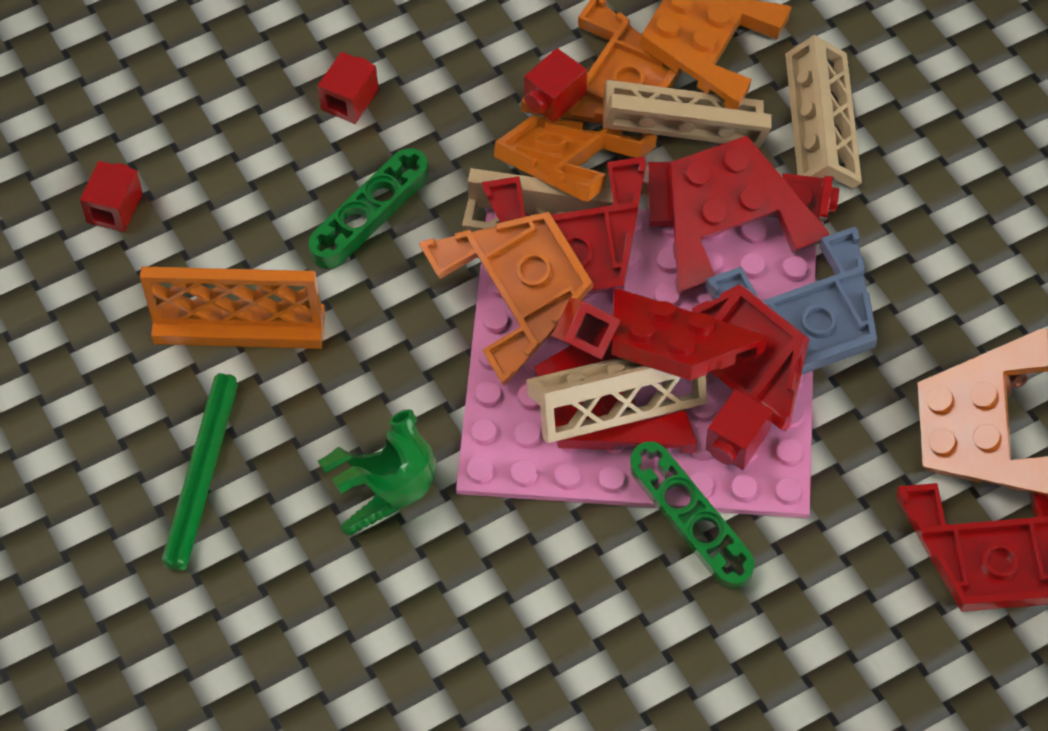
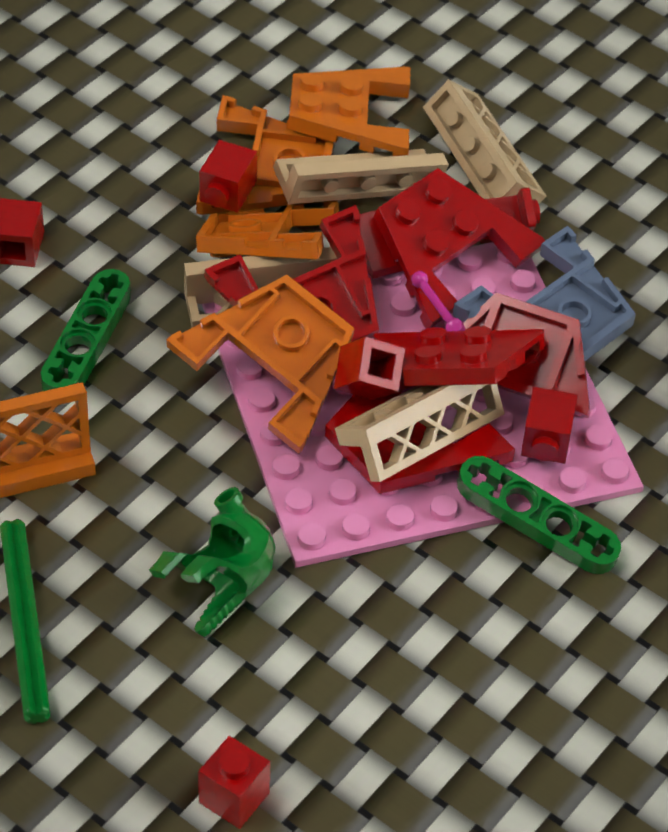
camera: 25 degrees left, 10 degrees down
none -> red brick [198,735,271,829]
none -> dark pink hinge [411,271,465,331]

